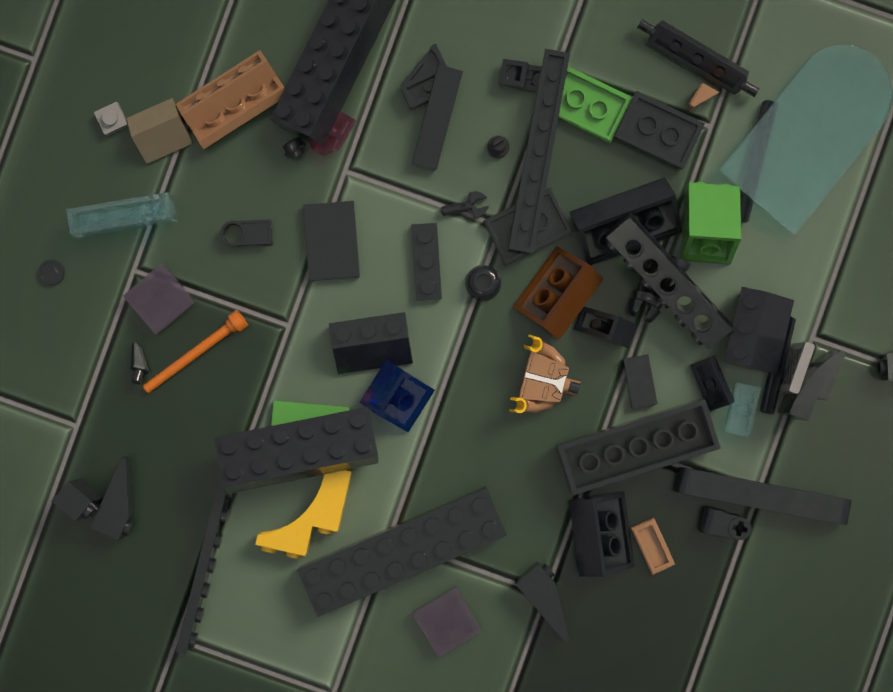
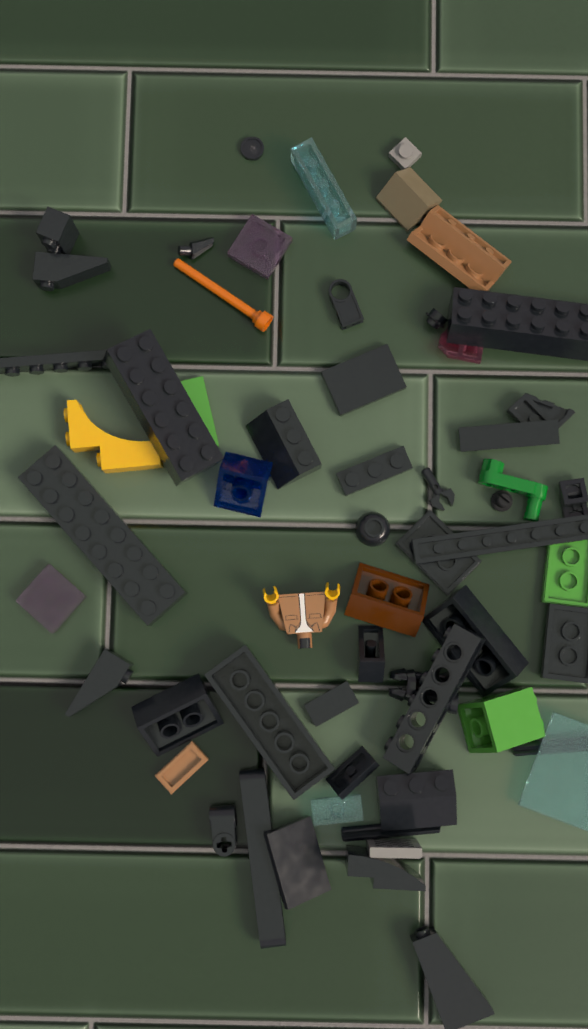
camera: 70 degrees right, 5 degrees down
none -> black tile [263,815,331,910]
none -> green beam [478,459,548,522]

